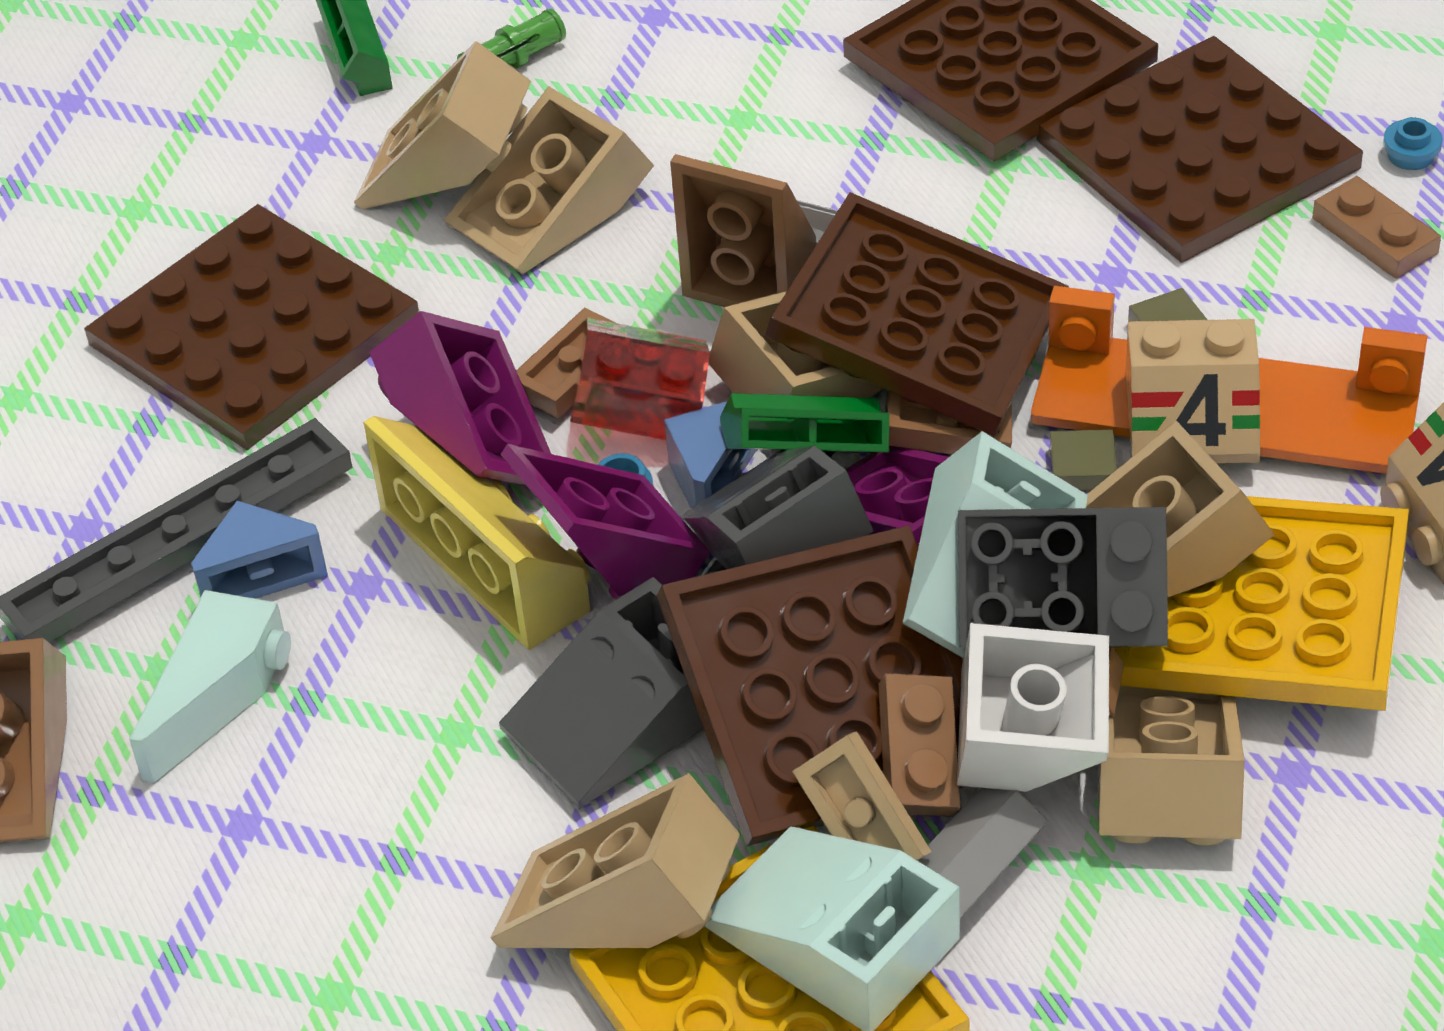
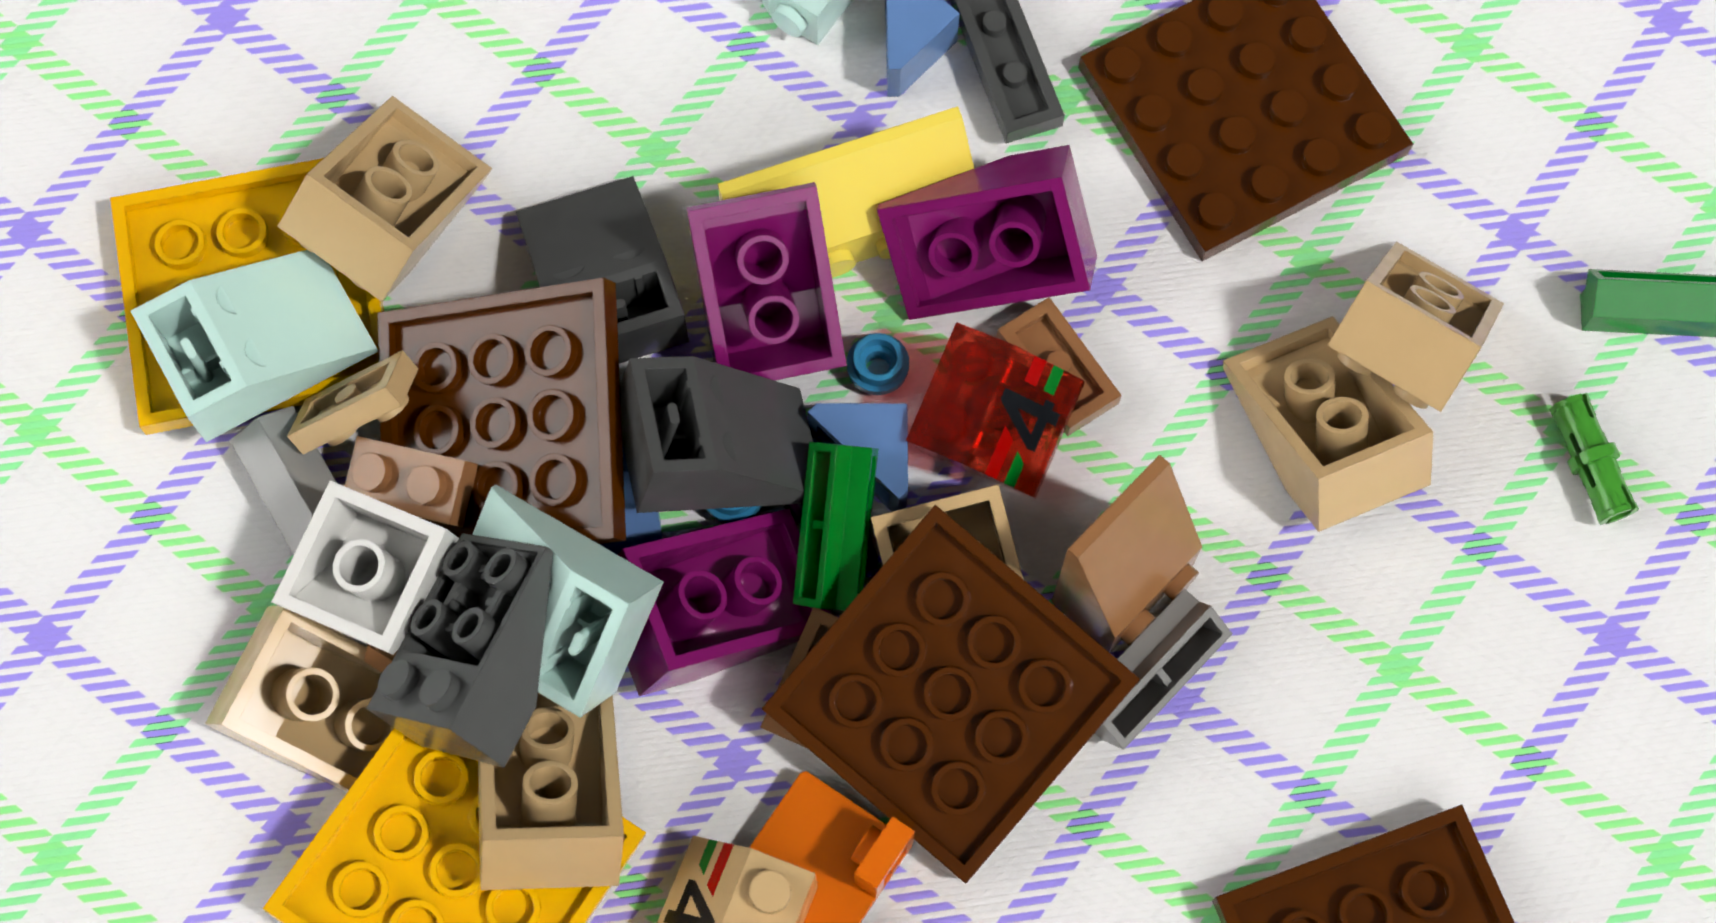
camera: 105 degrees right, 25 degrees up
olive tile [1050,430,1117,491] -> none

